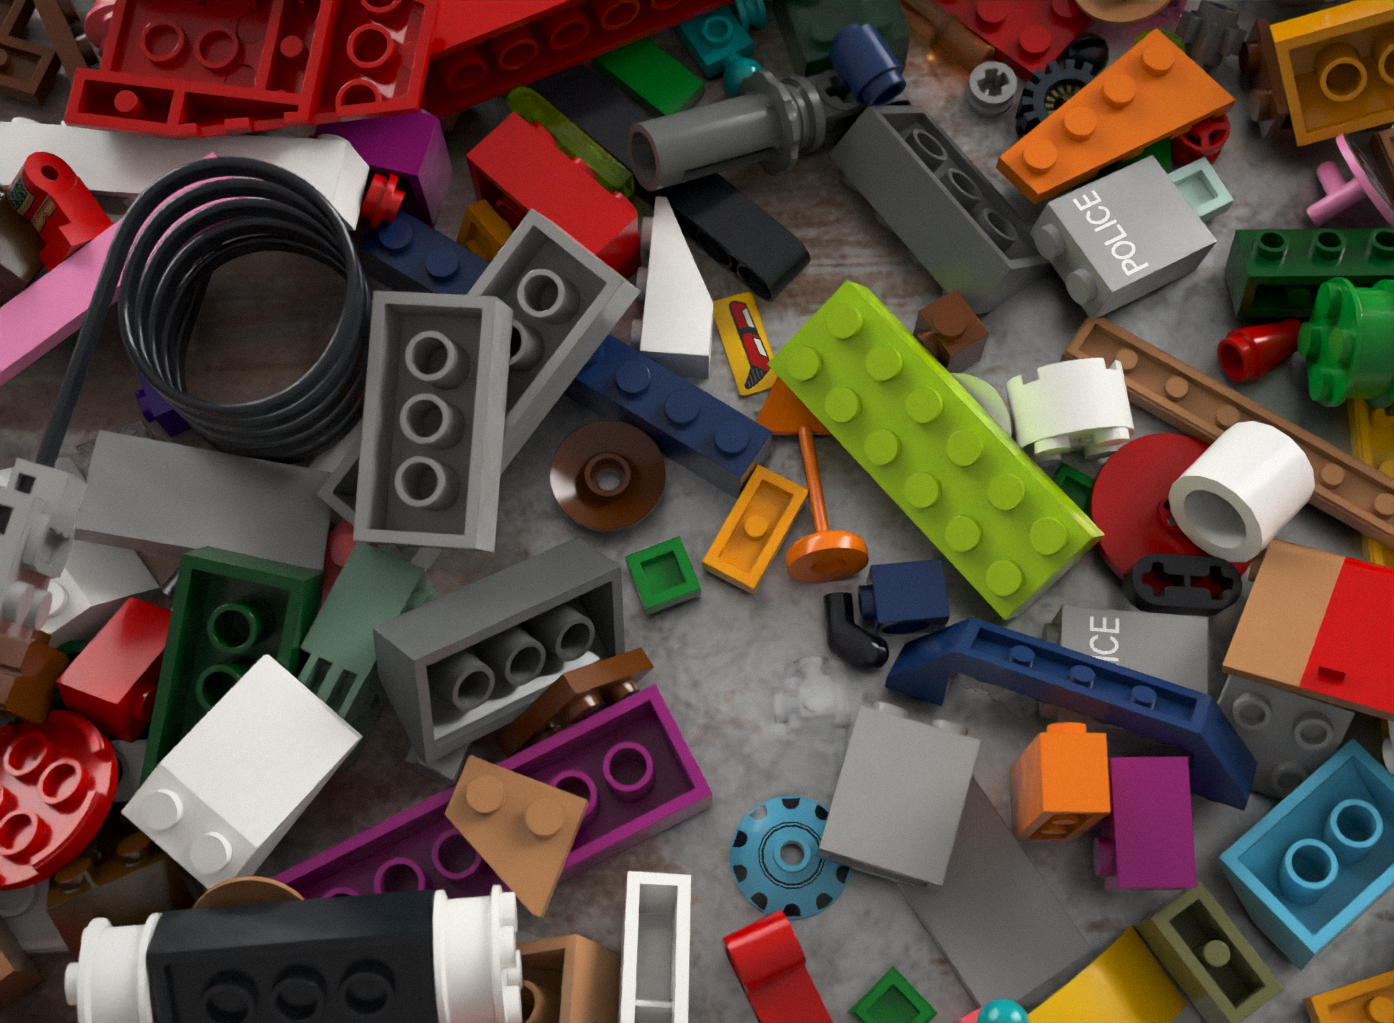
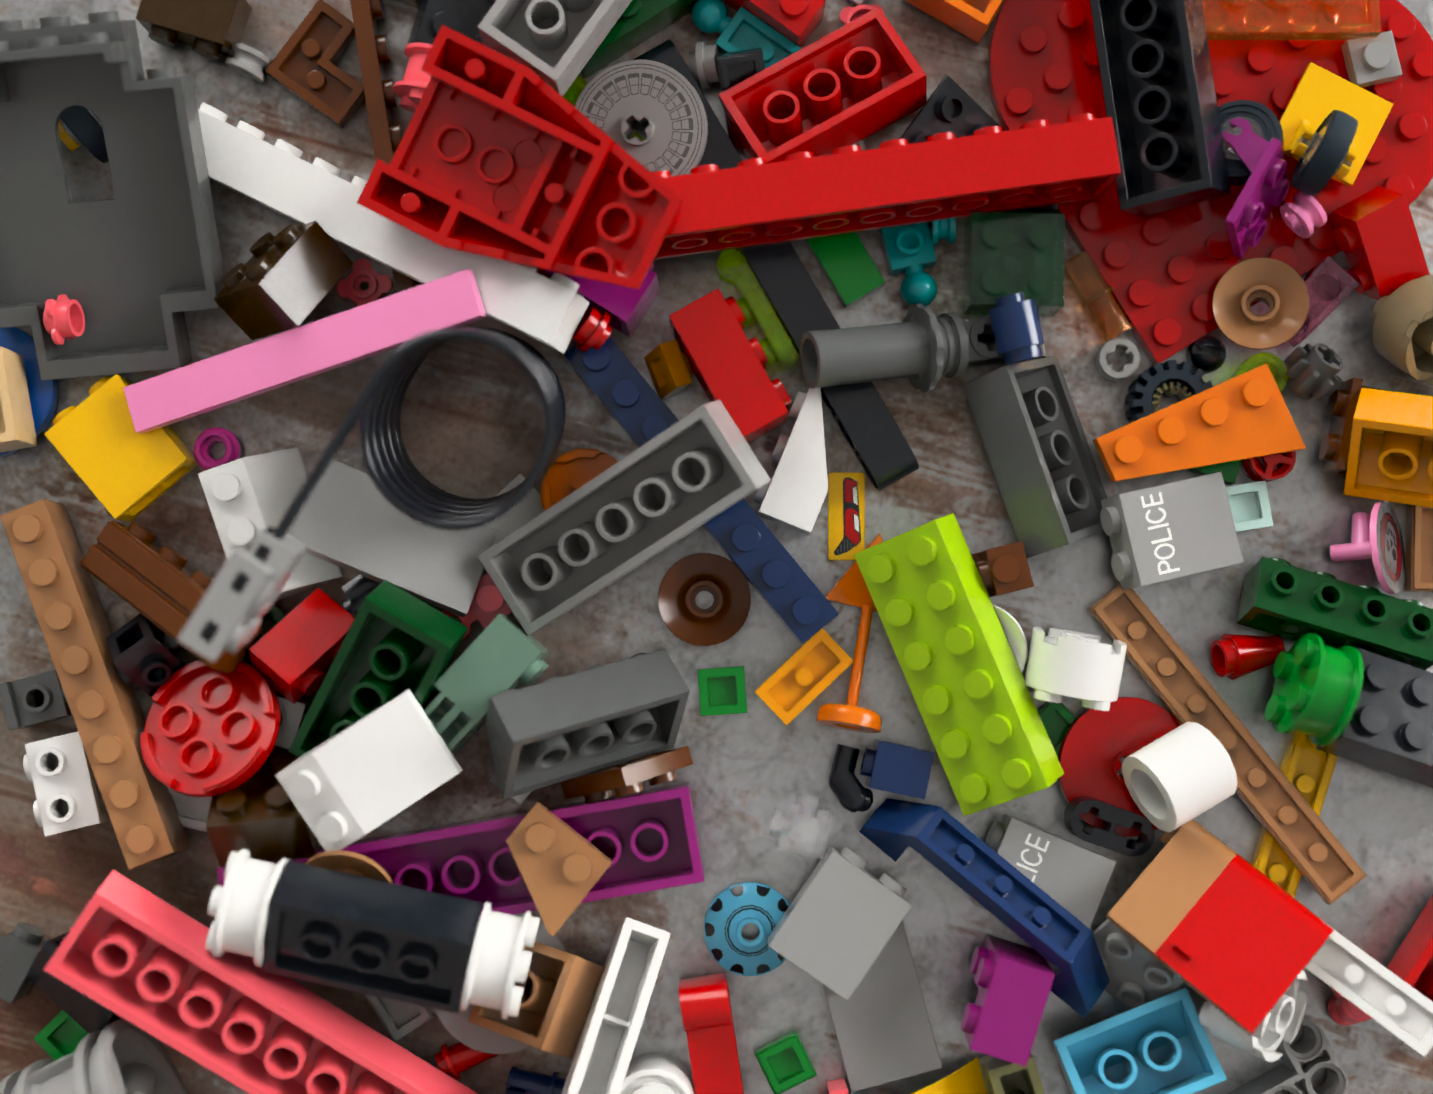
camera: 15 degrees right, 15 degrees up
red leg [7,152,113,271] -> none
light grey brick [353,291,513,553] -> none
orange brick [1010,722,1110,842] -> none

